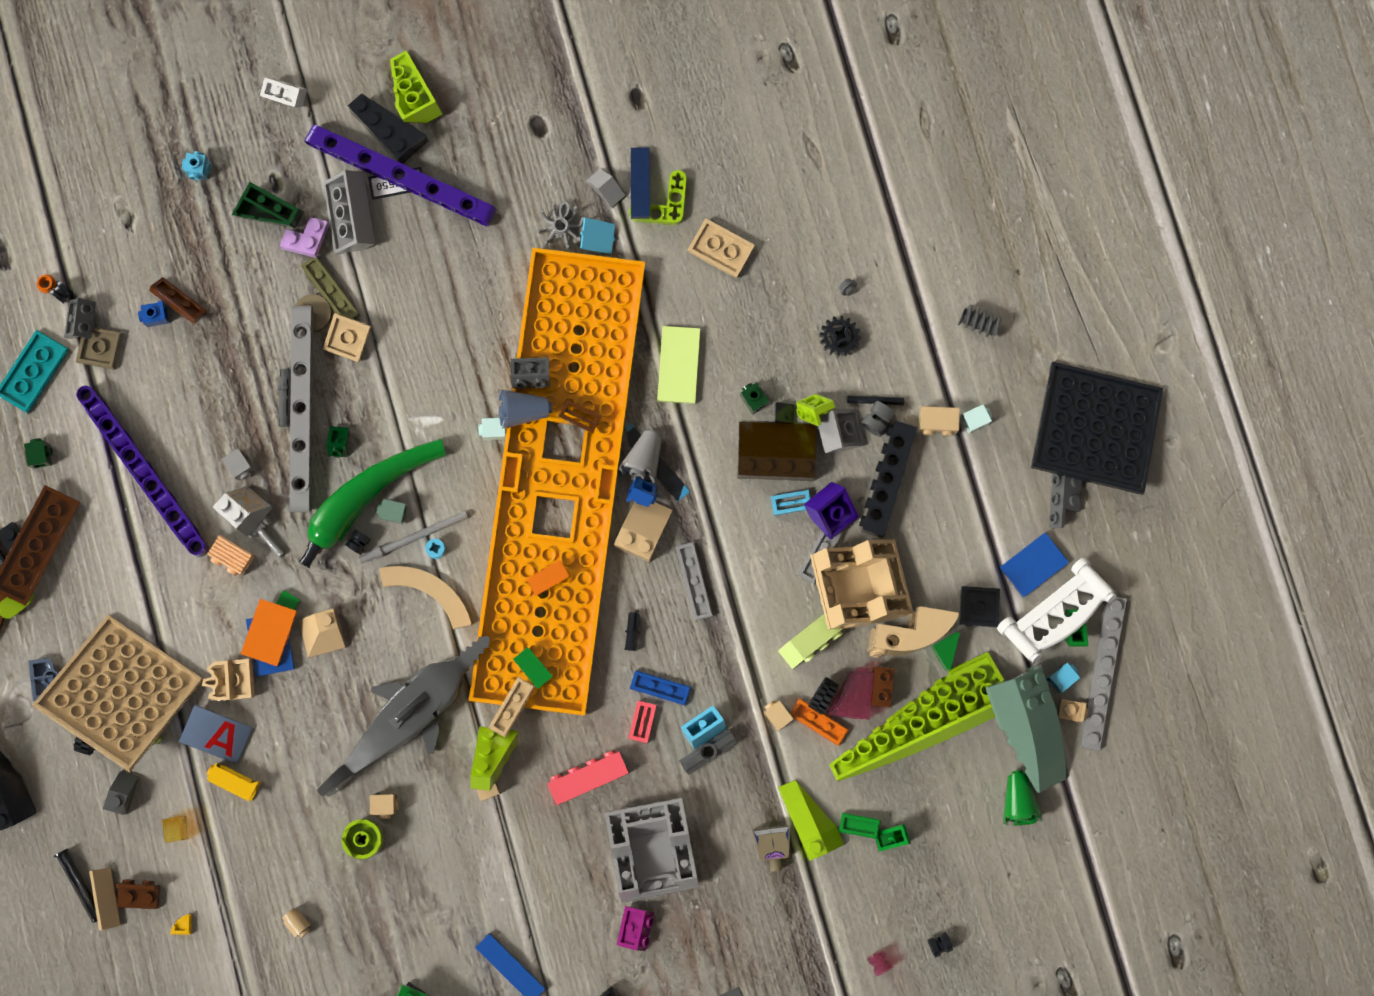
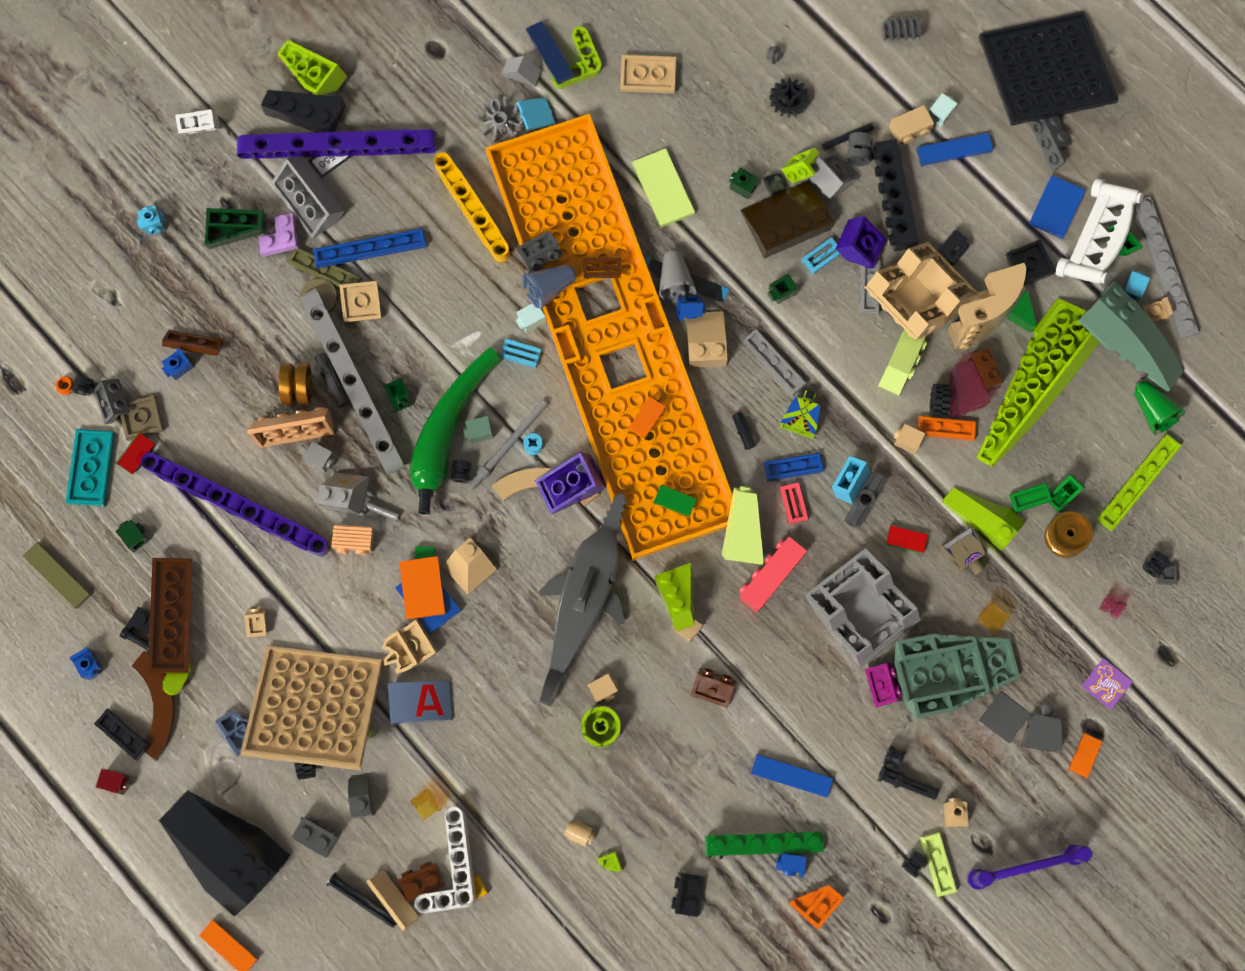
camera: 20 degrees left, 5 degrees down
yellow window [207,762,262,801] -> none
tan tile [488,677,535,738] -> none
none -> red tile [116,432,155,475]
none -> tan bracket [244,606,268,637]
none -> light nougat slope [247,407,335,448]
none -> pearl gold wheel [279,363,313,405]
none -> dark grey bracket [291,815,338,858]
none -> blue tile [313,228,427,268]
none -> white beam [415,807,476,913]
none -> yellow beam [434,152,510,263]
none -> medium azure tile [500,339,542,368]
none -> dark purple slope [535,452,607,514]
none -> lime tile [597,851,623,872]
none -> reddish brown bracket [690,668,736,708]
none -> yellowish green slope [722,486,763,565]
none -> dark green brick [767,273,798,304]
none -> torso [780,390,820,439]
none -> red tile [885,525,928,554]
none -> sand green wedge [894,634,1020,719]
none -> blue tile [916,133,993,166]
none -> black piece [938,230,969,265]
none -> clear yellow panel [976,603,1010,634]
none -> pearl gold wheel [1044,511,1093,558]
none -> lime tile [1096,434,1182,532]
none -> dark grey tile [1157,564,1178,585]

